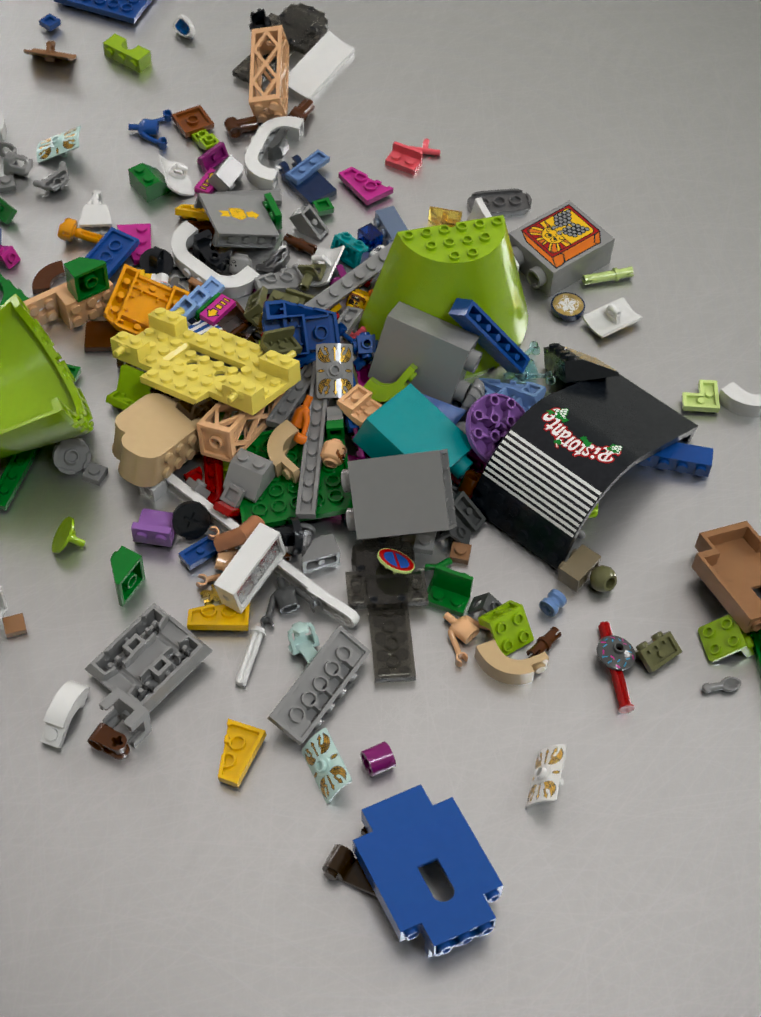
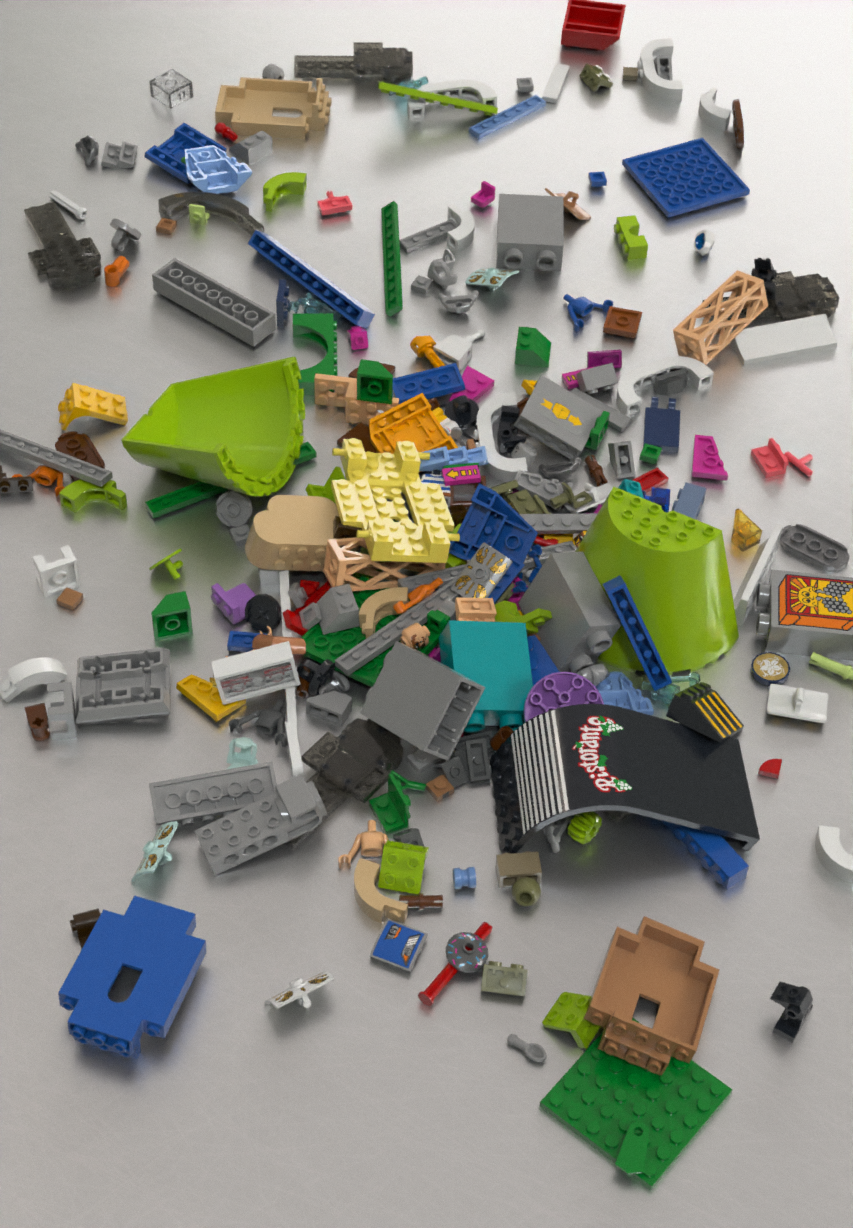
camera: 45 degrees right, 5 degrees down
white shield [157,154,195,196] -> none
lime slope [191,129,220,150] -> none
yellow wing [218,719,267,788] -> none
reddish brown piece [224,116,258,138] -> none
white axle [235,626,266,687] -> none
olive bracket [259,326,303,355] -> none
medium blue tile [285,150,330,186] -> none
reddish brown piece [288,99,315,122] -> none
blue brick [352,332,379,360] -> none
magenta piece [360,741,396,777] -> none
piece [377,548,415,574] -> none
yellowish green plate [681,380,720,413] -> none
none -> light grey brick [195,774,327,875]
none -> slope [370,919,428,973]
none -> light grey brick [496,194,564,271]
none -> red tile [632,467,669,495]
none -> red tile [758,759,782,779]

